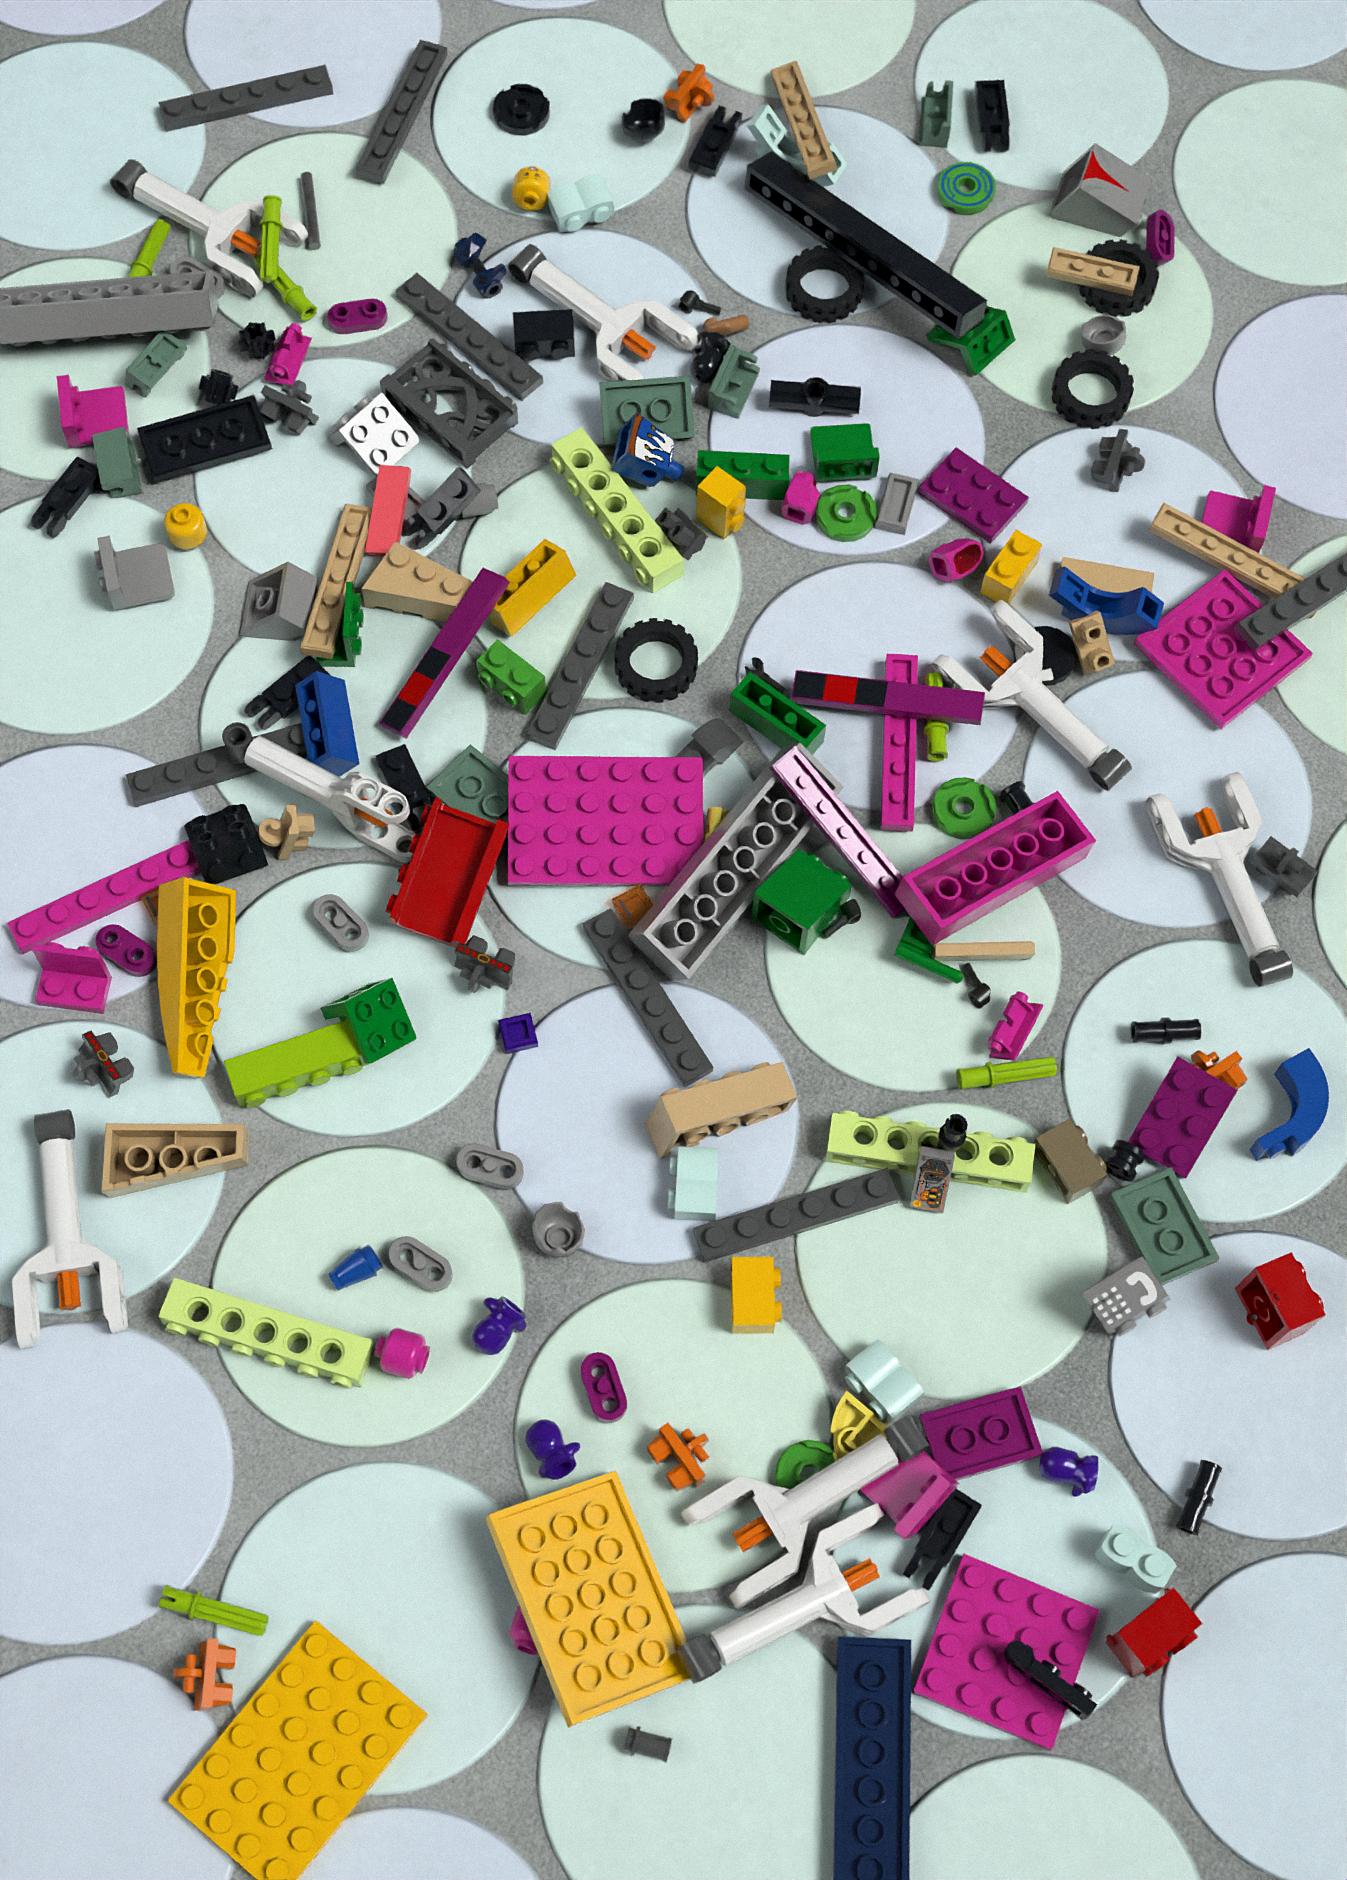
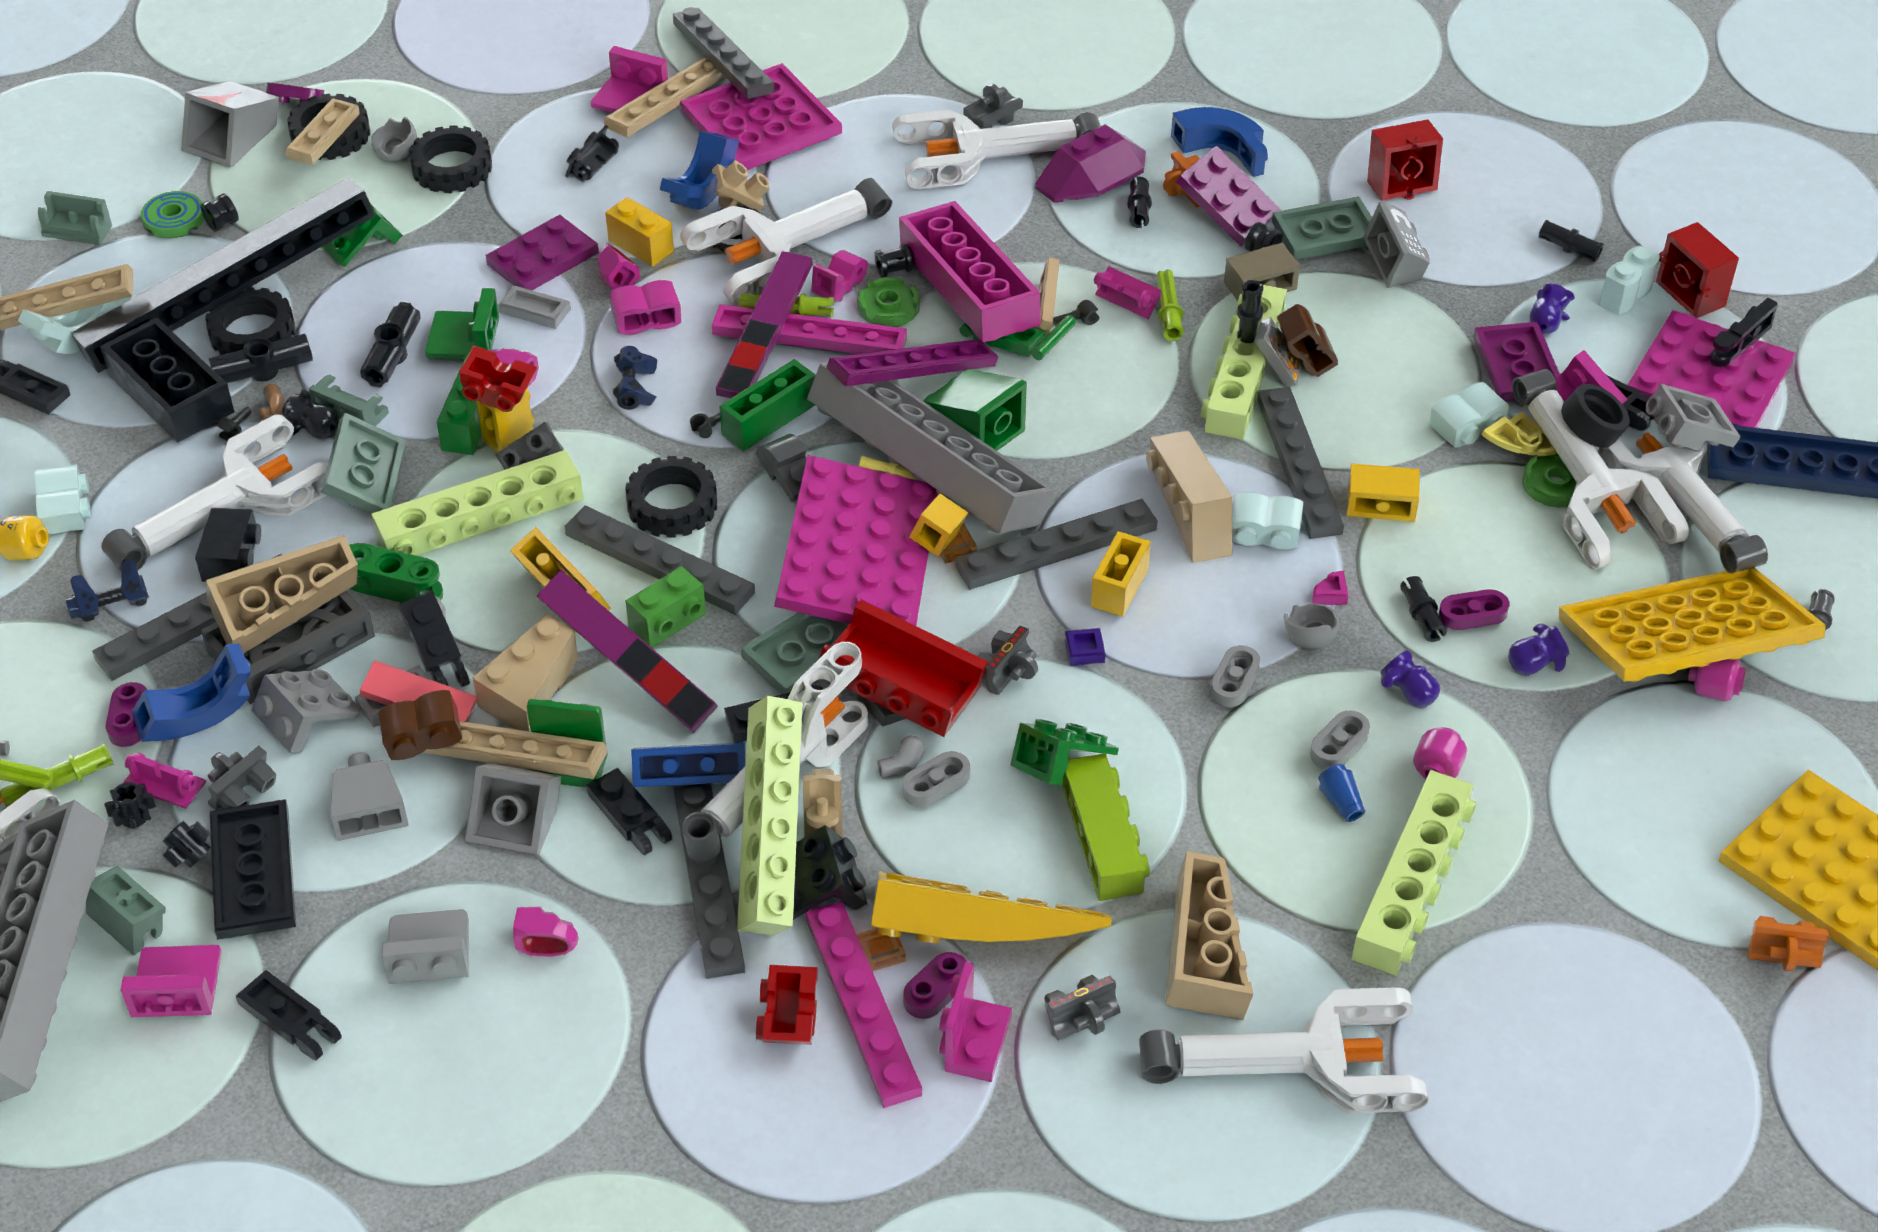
camera: 80 degrees left, 20 degrees down
sand green hinge [92,426,142,498] -> none
lime axle [159,1584,269,1636] -> none
yellow head [164,503,207,550] -> none
blue torso [611,412,684,487] -> none
orange hips [647,1423,710,1492] -> none
bright green tile [815,484,877,542] -> none
black hinge [974,80,1010,152] -> none
tan tile [1060,557,1154,593] -> none
dark grey hips [1091,429,1145,492] -> none
none -> black brick [100,317,235,443]
none -> blue arch [132,644,251,742]
none -> black wheel [200,193,239,232]
none -> tan wedge [206,535,358,654]
none -> black piece [209,333,313,383]
none -> light grey torso [330,752,409,841]
none -> green piece [349,543,444,603]
none -> reddish brown brick [379,690,462,760]
none -> red cylinder [459,346,537,412]
none -> dark pink rock [513,907,579,957]
none -> black hinge [565,125,619,181]
none -> dark pink brick [610,280,682,335]
none -> dark blue piece [613,346,657,410]
none -> yellowish green brick [737,696,802,936]
none -> red cylinder [756,965,818,1045]
none -> dark pink leg [811,250,868,303]
none -> light grey arm [877,735,924,778]
none -> yellow brick [909,494,968,557]
none -> magenta wedge [1035,124,1146,203]
none -> yellow brick [1091,531,1151,617]
none -> reddish brown brick [1277,304,1338,377]
none -> dark pink tile [1312,571,1349,605]
none -> black pin [1400,576,1447,642]
none -> black tyre [1561,384,1630,448]
none -> light grey plate [1646,384,1740,451]

